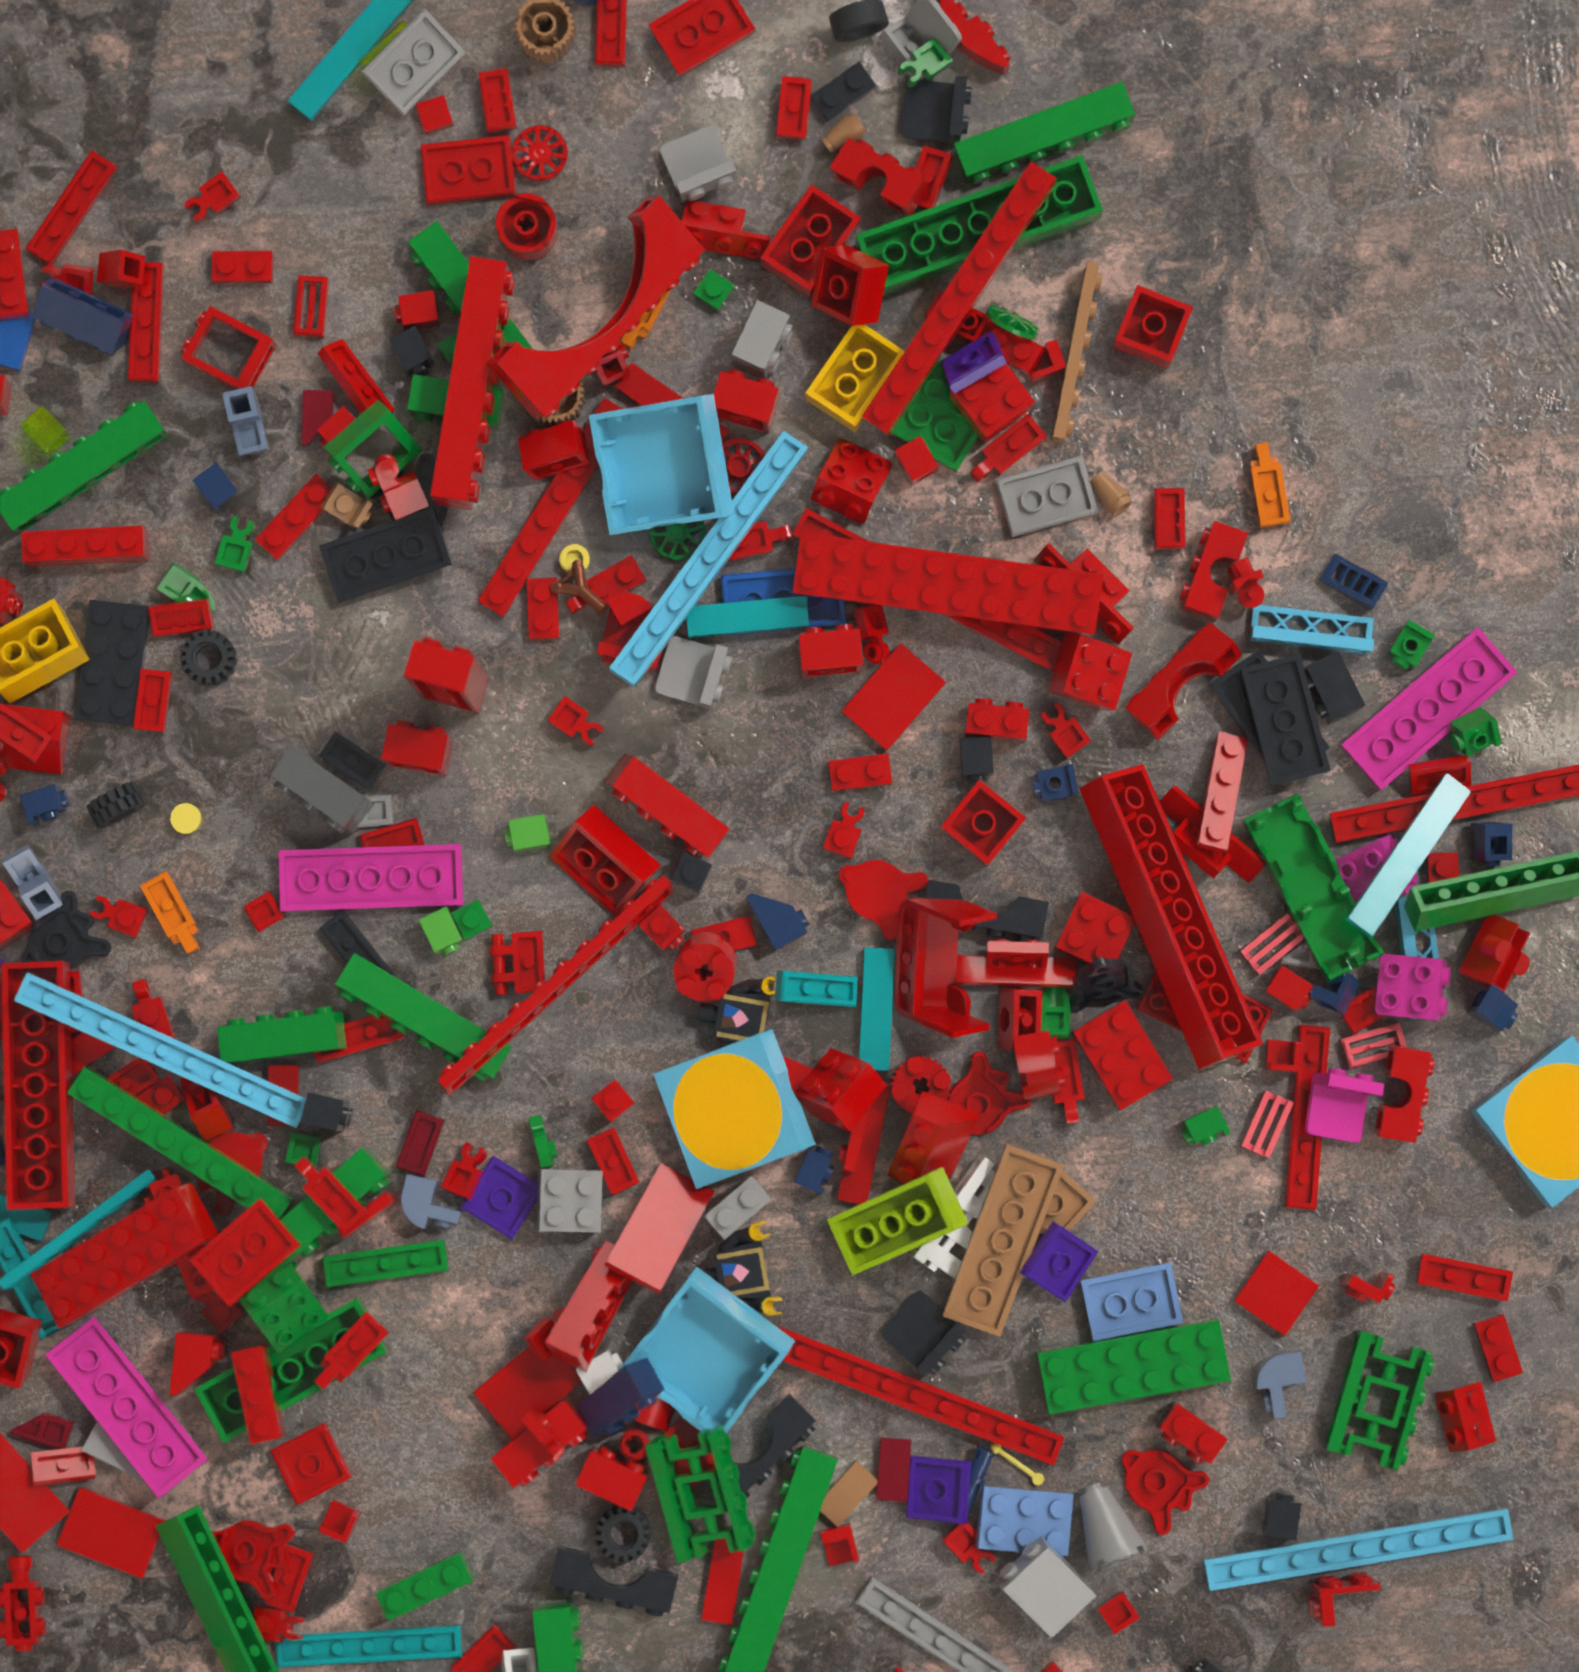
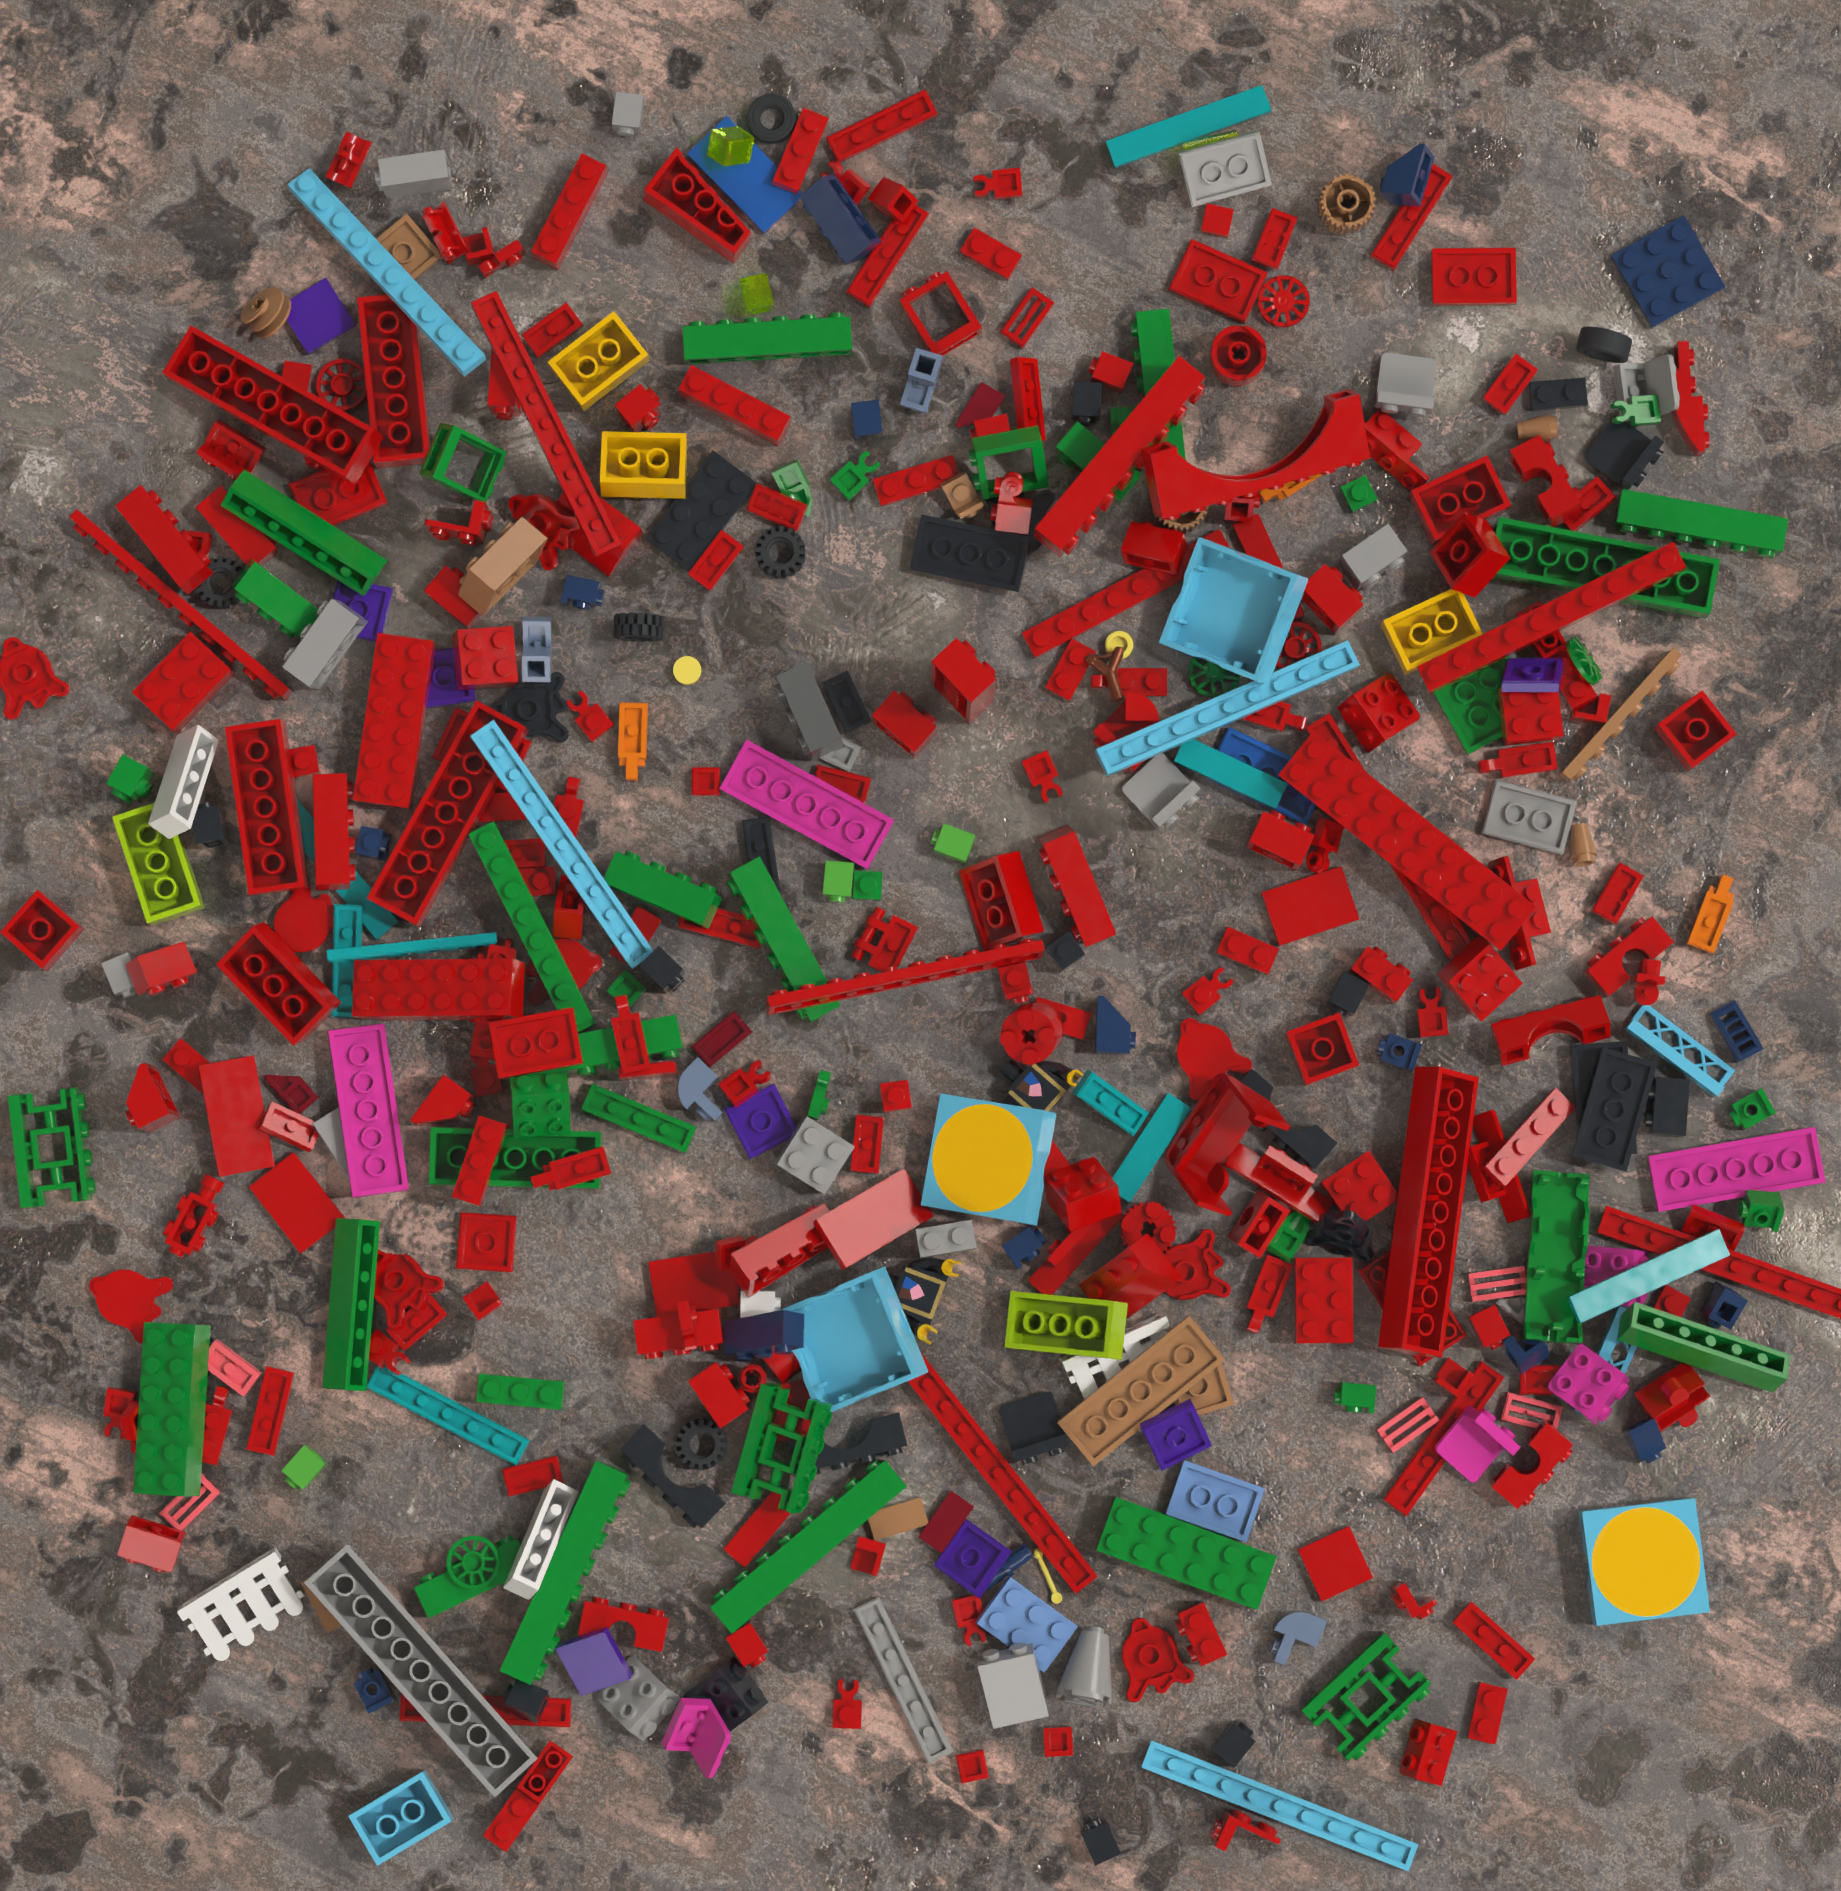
camera: 30 degrees right, 0 degrees up
red panel [894,436,939,486] -> none
red brick [1012,1030,1066,1100] -> none

